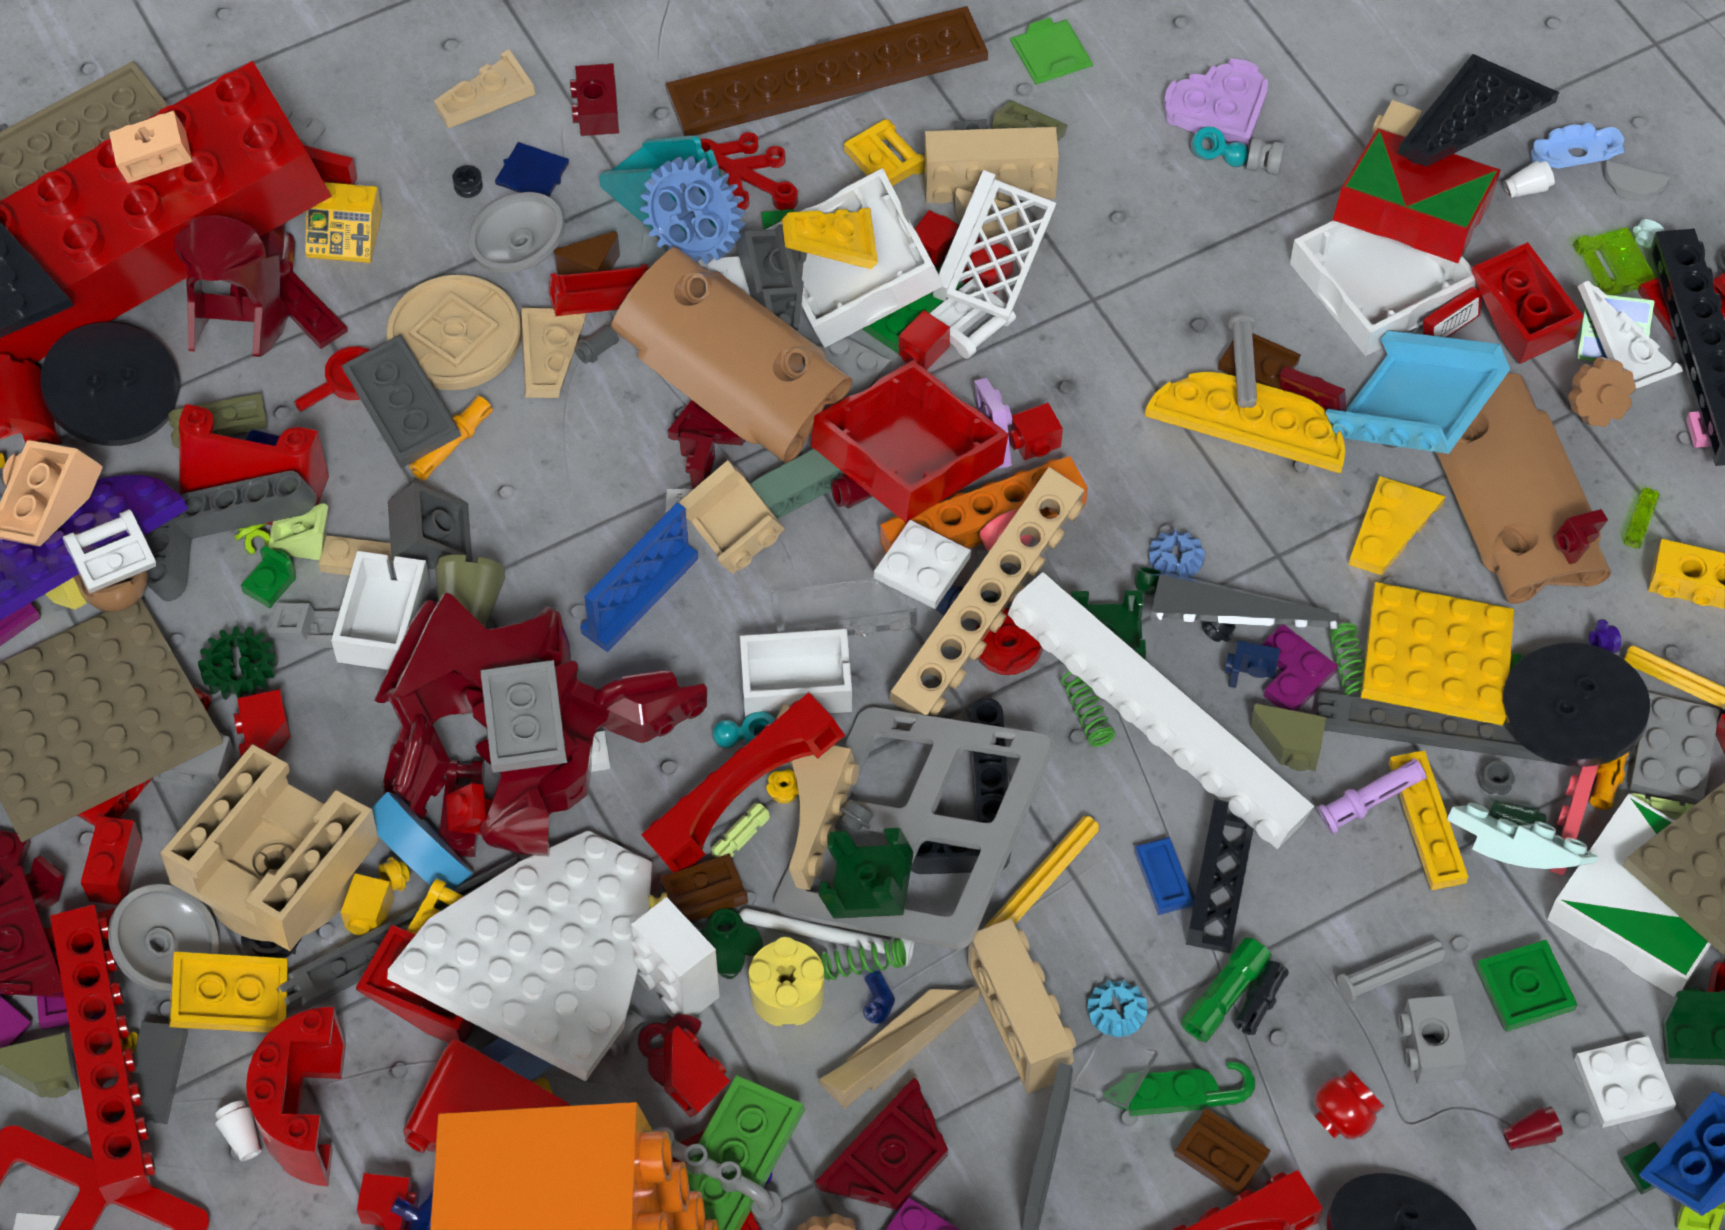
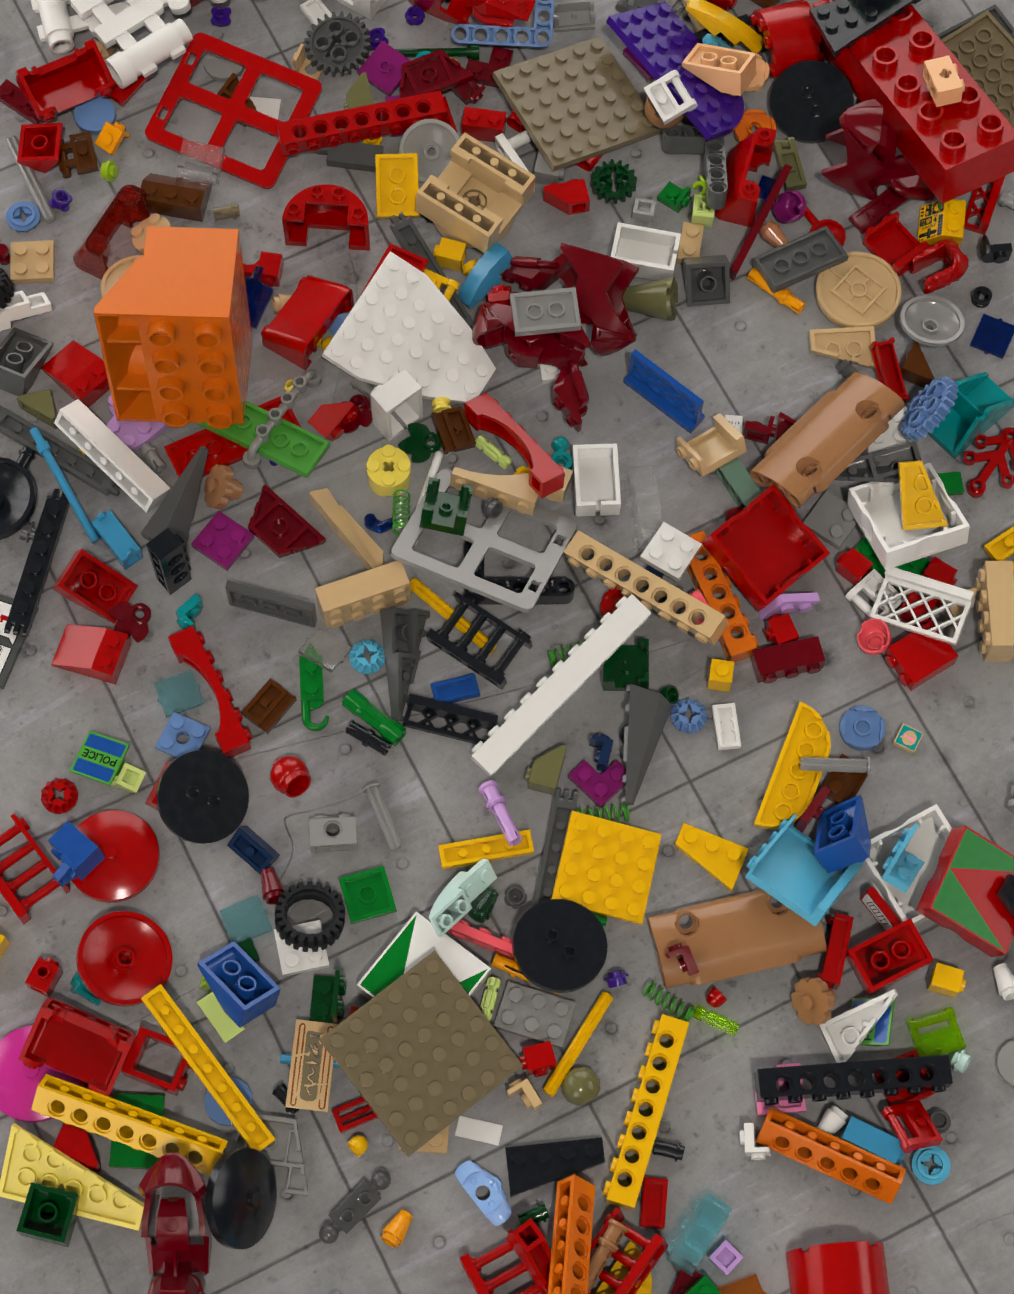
camera: 90 degrees right, 10 degrees up
none -> clear light blue piece [219,895,272,943]
none -> dark blue slope [227,826,280,875]
none -> black tyre [275,881,345,952]
none -> dark grey wedge [380,608,430,721]
none -> black fence [426,592,533,690]
none -> white piece [495,130,535,192]
none -> bright green piece [643,981,696,1022]
none -> red hinge [706,987,727,1008]
none -> yellow brick [707,659,734,692]
none -> white plate [712,703,741,751]
none -> dark red tile [730,164,792,280]
none -> orange plate [734,109,776,143]
none -> dark red brick [750,636,826,684]
none -> nougat cone [759,220,788,248]
none -> magenta hair [773,190,807,223]
none -> blue slope [814,795,871,874]
none -> red container [816,913,854,990]
none -> medium blue tile [839,706,886,751]
none -> coral hair [857,618,892,655]
none -> red panel [862,212,930,277]
none -> medium azure bracket [881,823,925,893]
none -> red brick [884,620,958,691]
none -> tile [892,723,924,755]
none -> red piece [910,238,969,294]
none -> yellow brick [927,962,966,998]
none -> black plate [980,235,1013,264]

